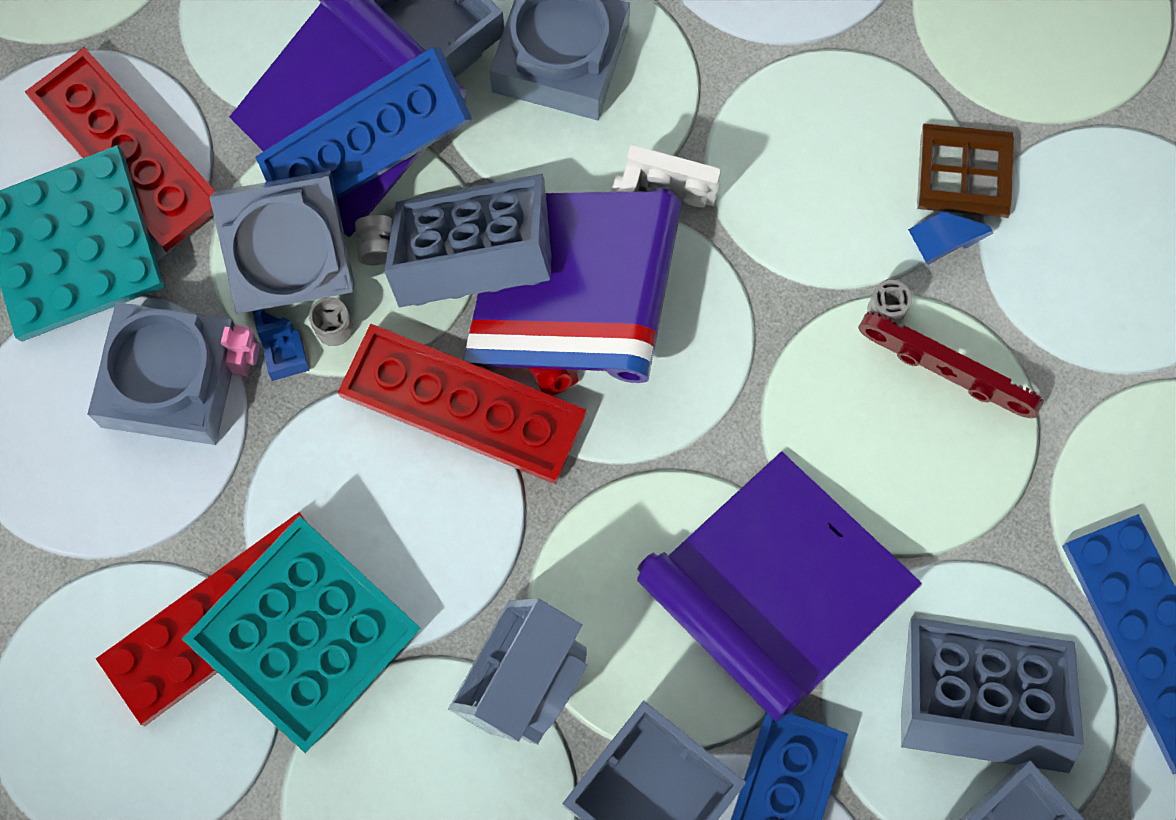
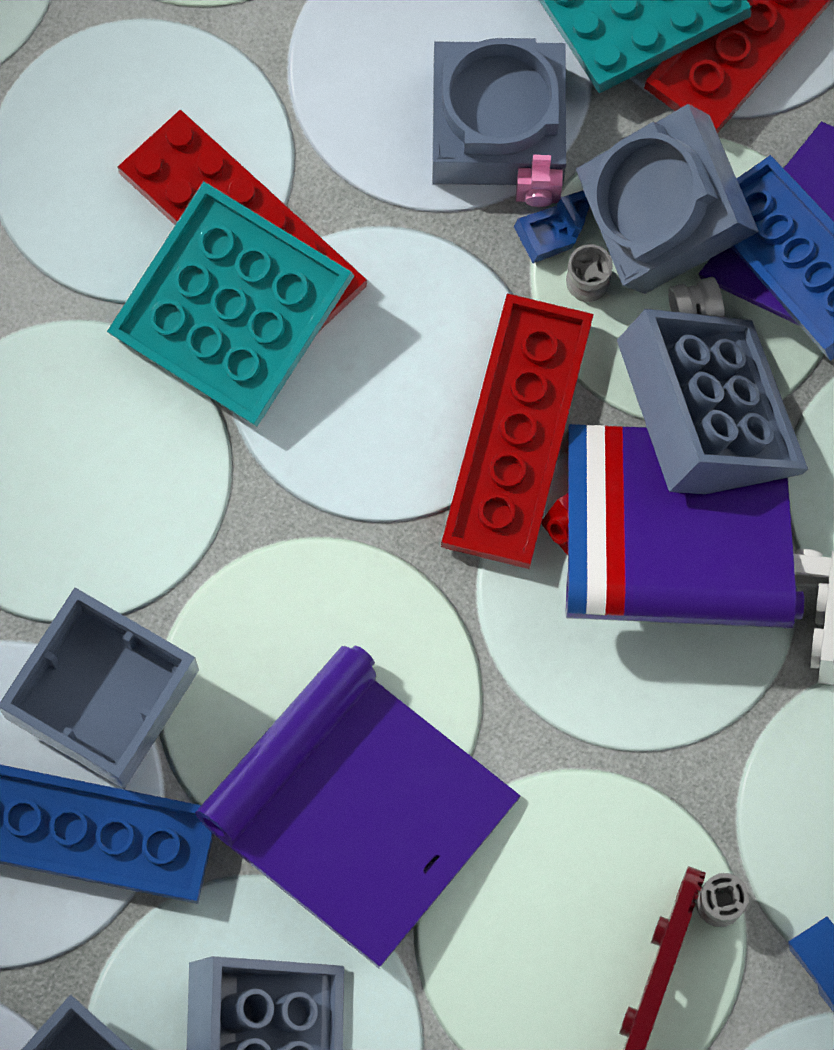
camera: 80 degrees right, 0 degrees up
sand blue container [448,598,588,745] -> none

